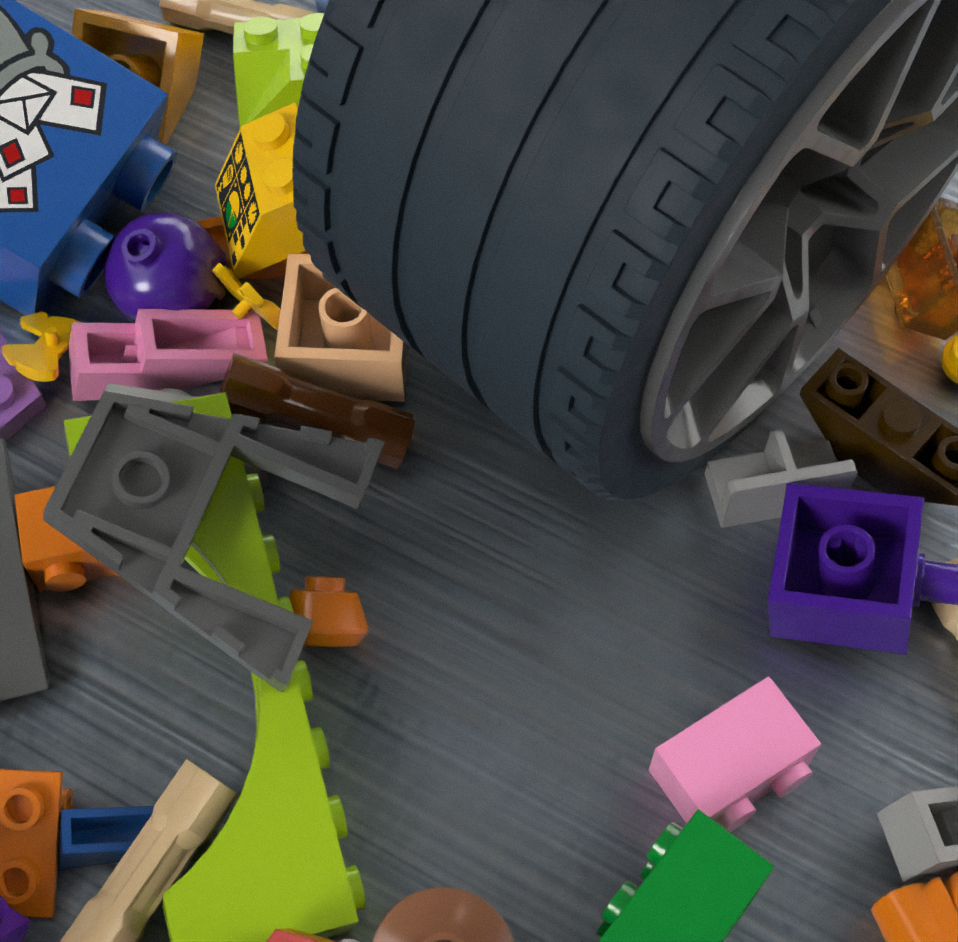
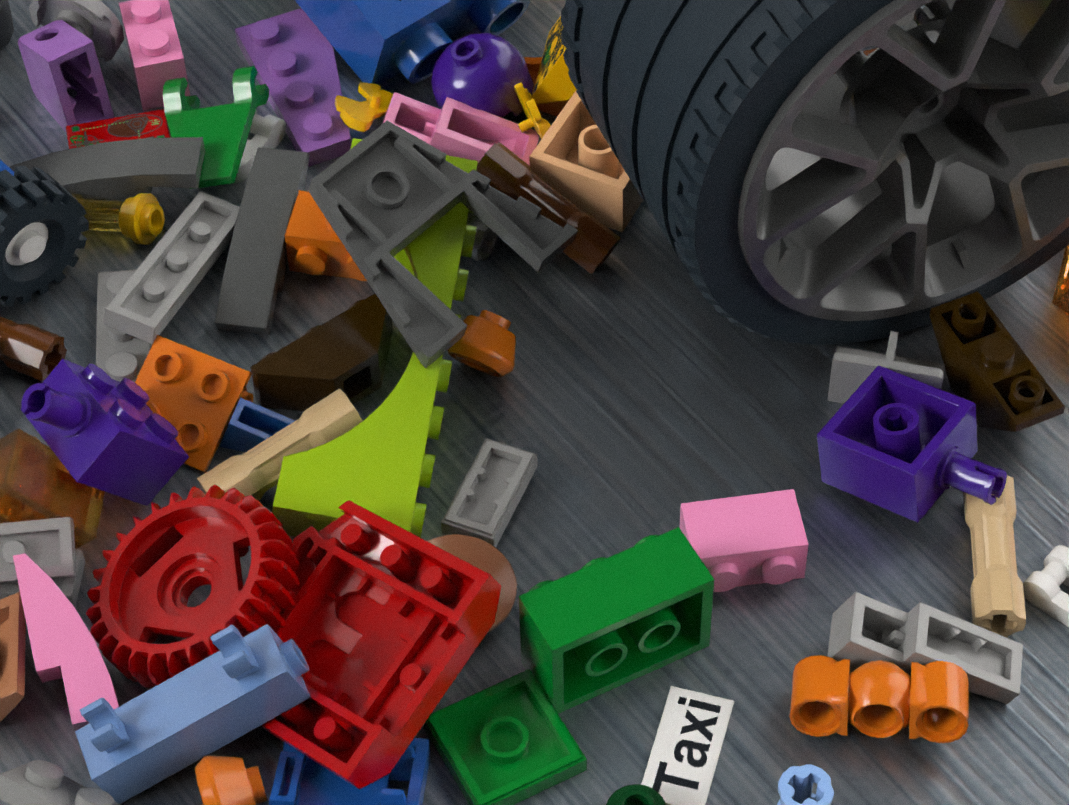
camera: 25 degrees right, 10 degrees down
none -> dark brown slope [250,293,393,411]
none -> light grey plate [441,438,538,547]

